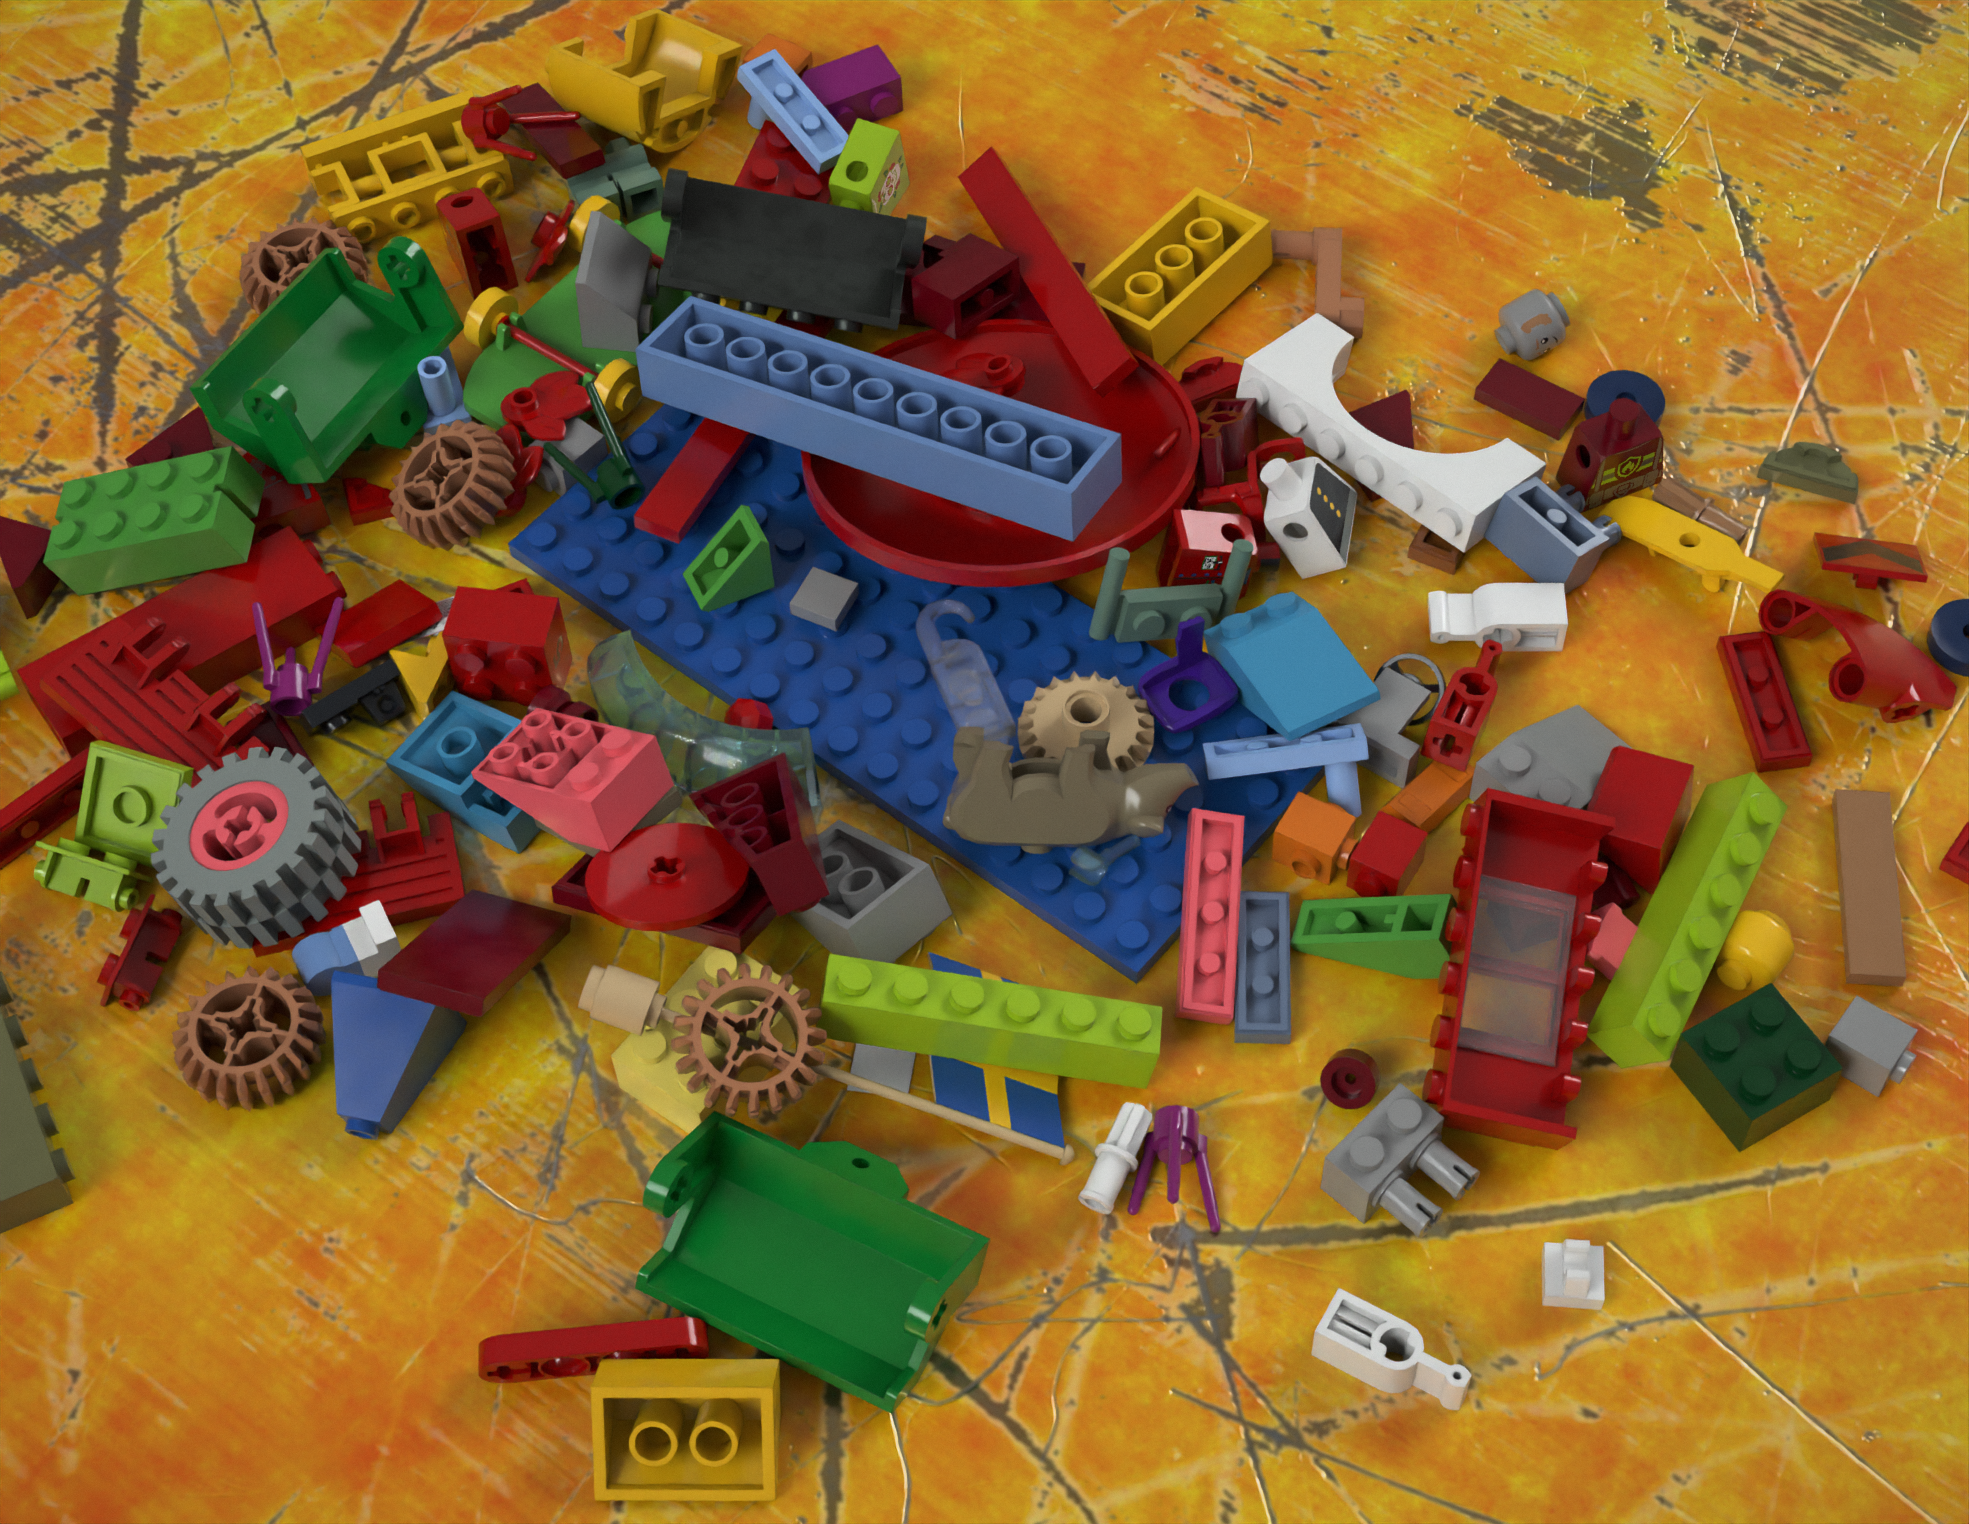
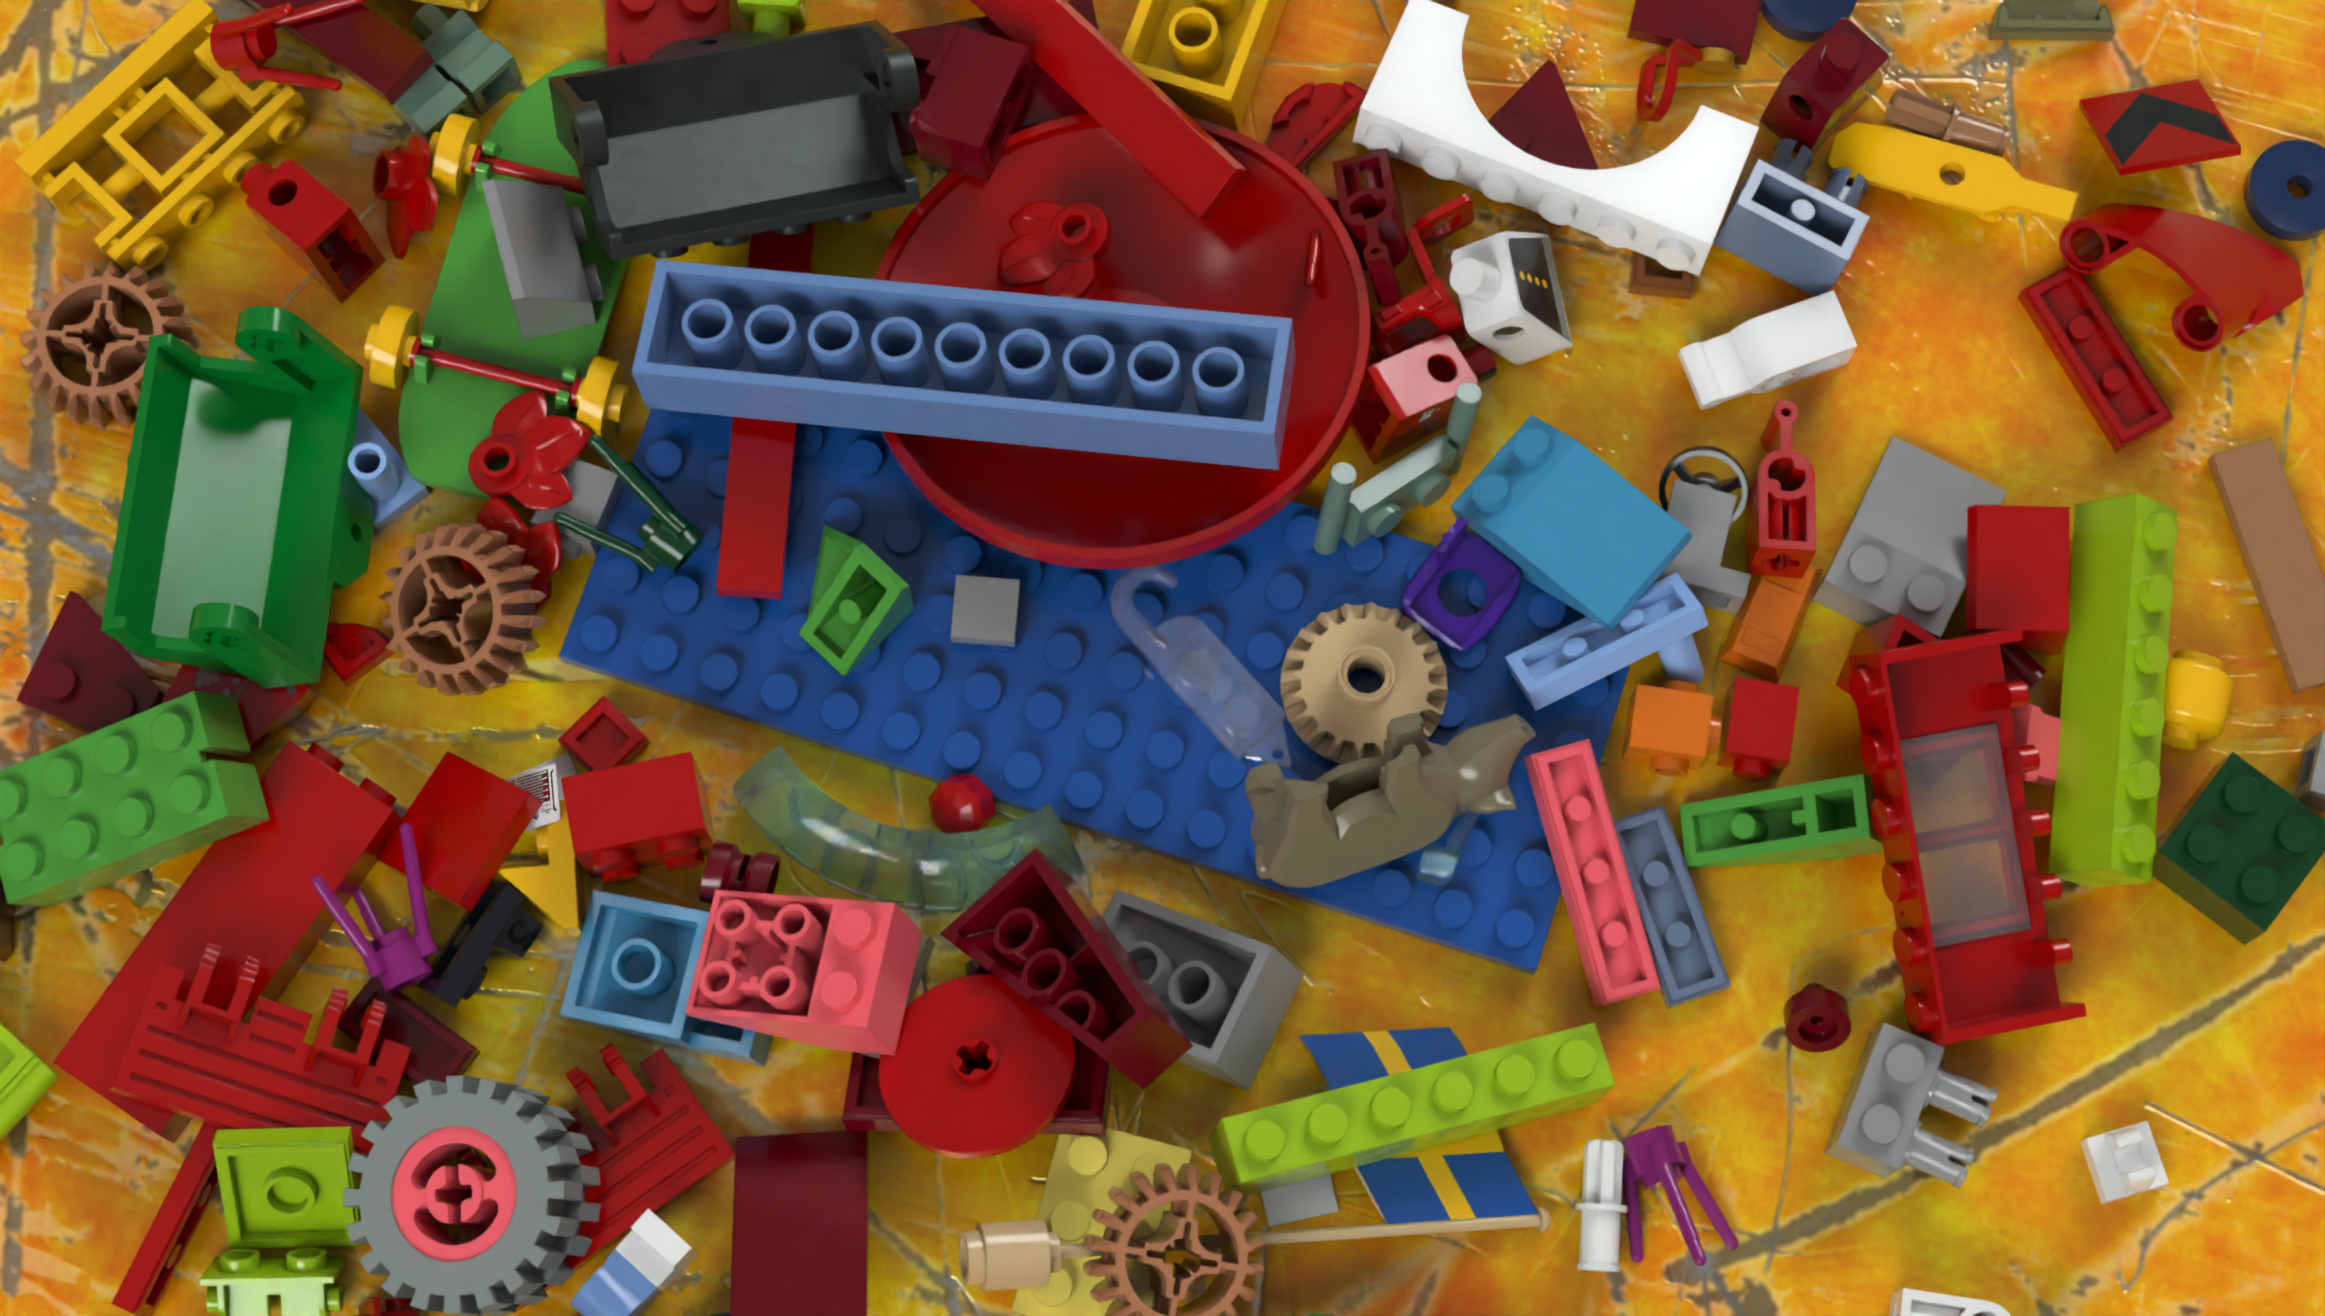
camera: 25 degrees left, 20 degrees up
none -> red piece [1637,39,1735,123]

